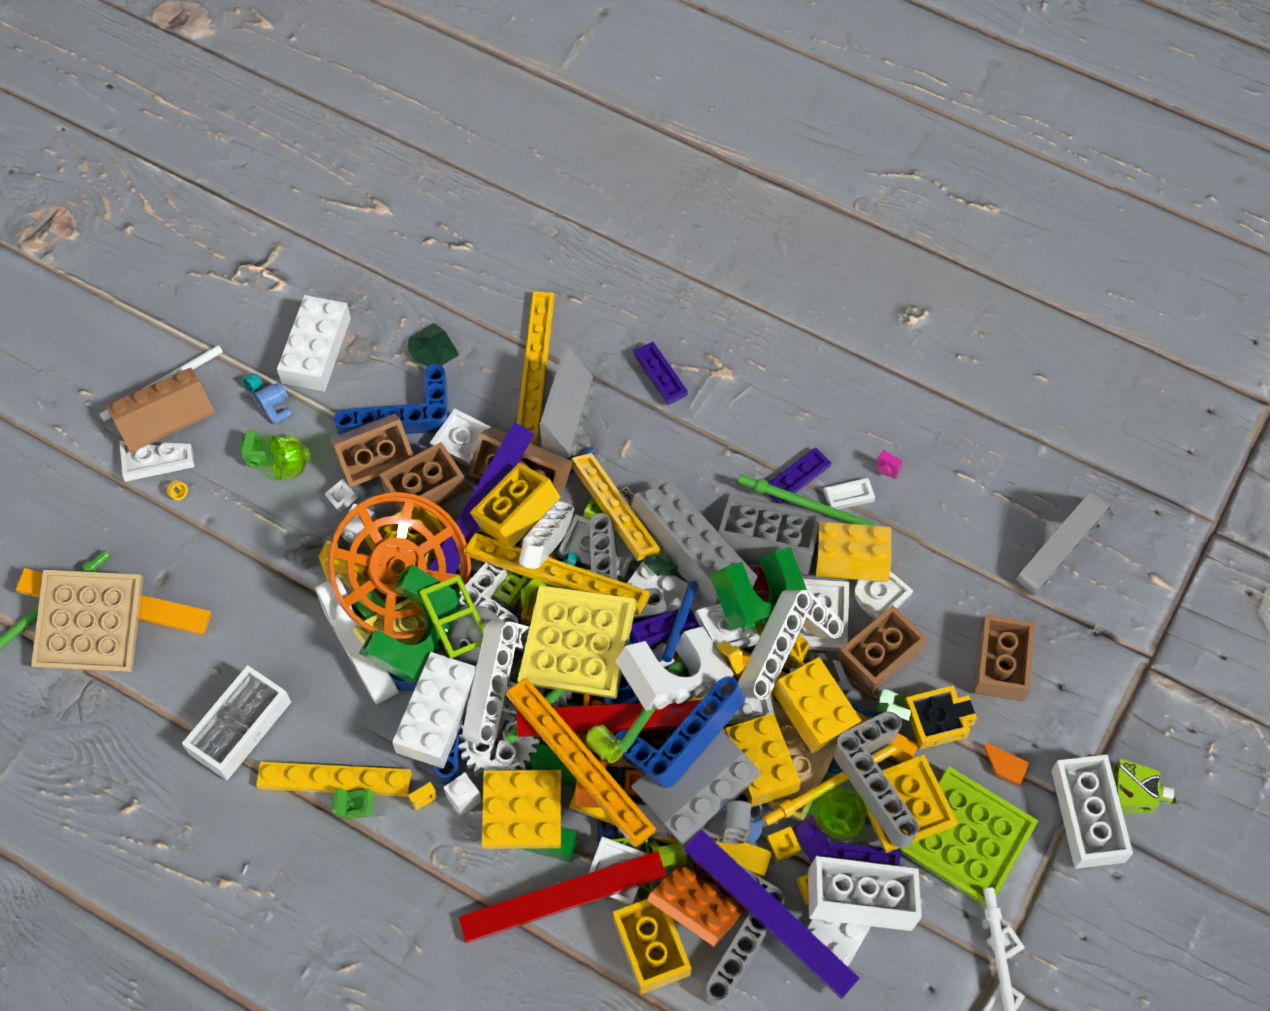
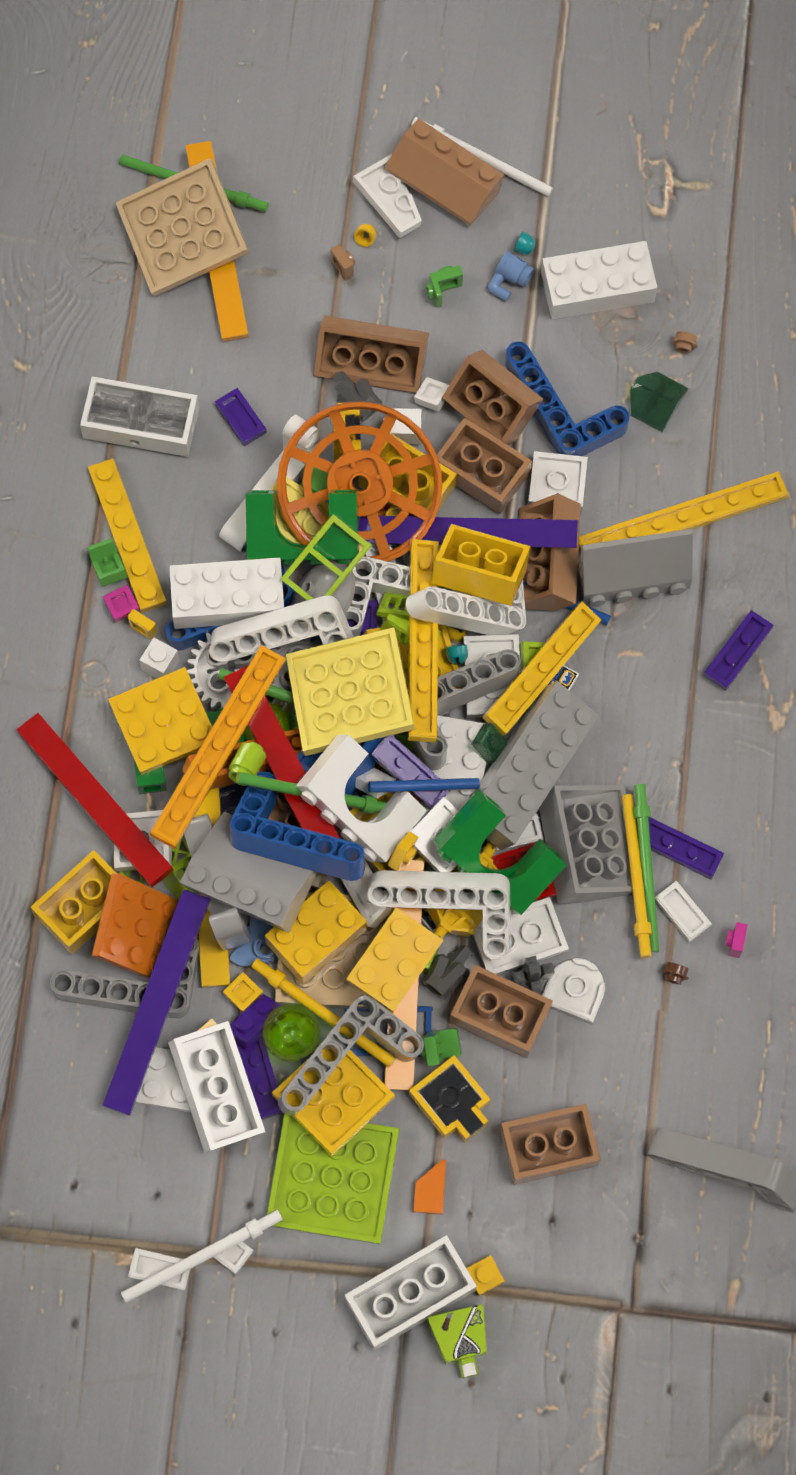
camera: 65 degrees right, 10 degrees up
clear neon green cylinder [270,434,310,481] -> none
yellow brick [816,522,891,582] -> none
none -> dark pink plate [103,585,140,623]
none -> dark purple tile [215,388,267,447]
none -> medium nougat slope [314,315,429,393]
none -> medium nougat plate [330,244,355,281]
none -> yellow plate [466,1255,505,1296]
none -> dark grey rock [513,956,555,993]
none -> yellow bar [622,794,652,959]
none -> reddish brown plate [661,962,689,985]
none -> medium nougat plate [672,331,698,353]

